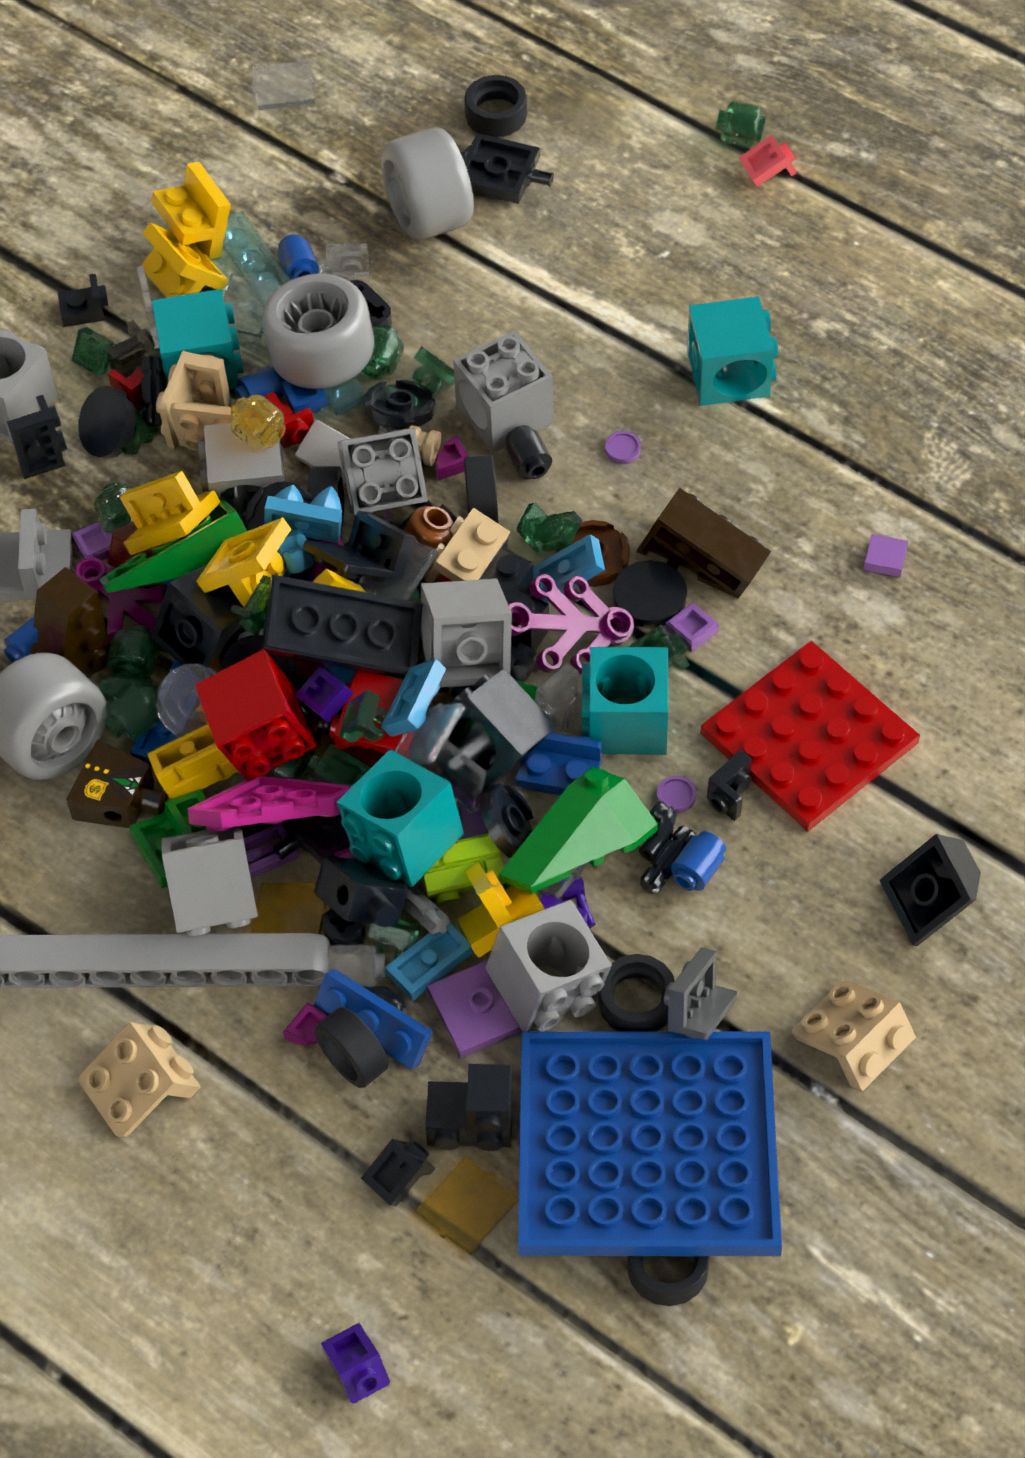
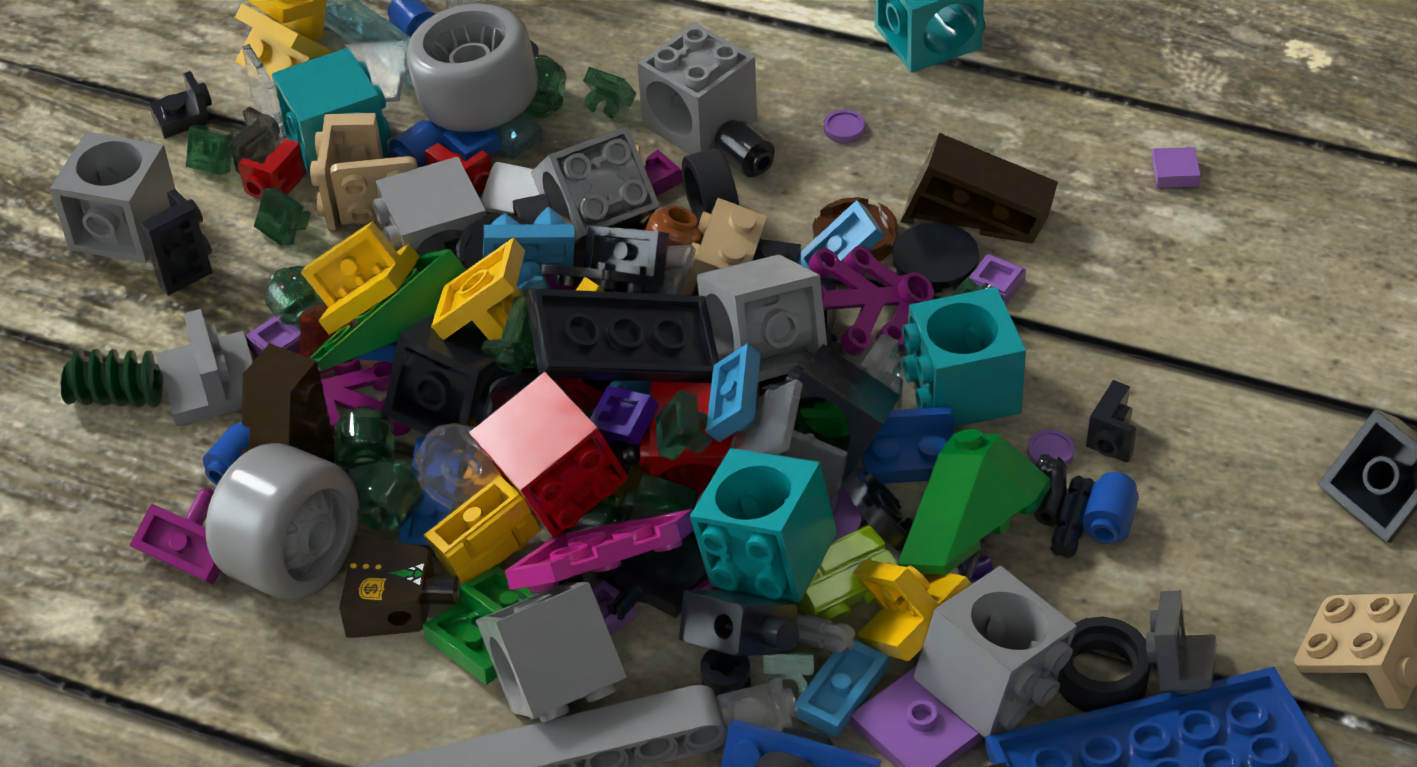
camera: 15 degrees left, 10 degrees down
black tile [78,386,136,459] -> none
black axle [141,356,163,427] -> none
clear yellow head [230,394,285,450] -> none
clear yellow piece [251,882,327,935] -> none
black tile [364,380,436,429] -> none
clear green bracket [516,503,583,554] -> none
red plate [700,640,920,831] -> none

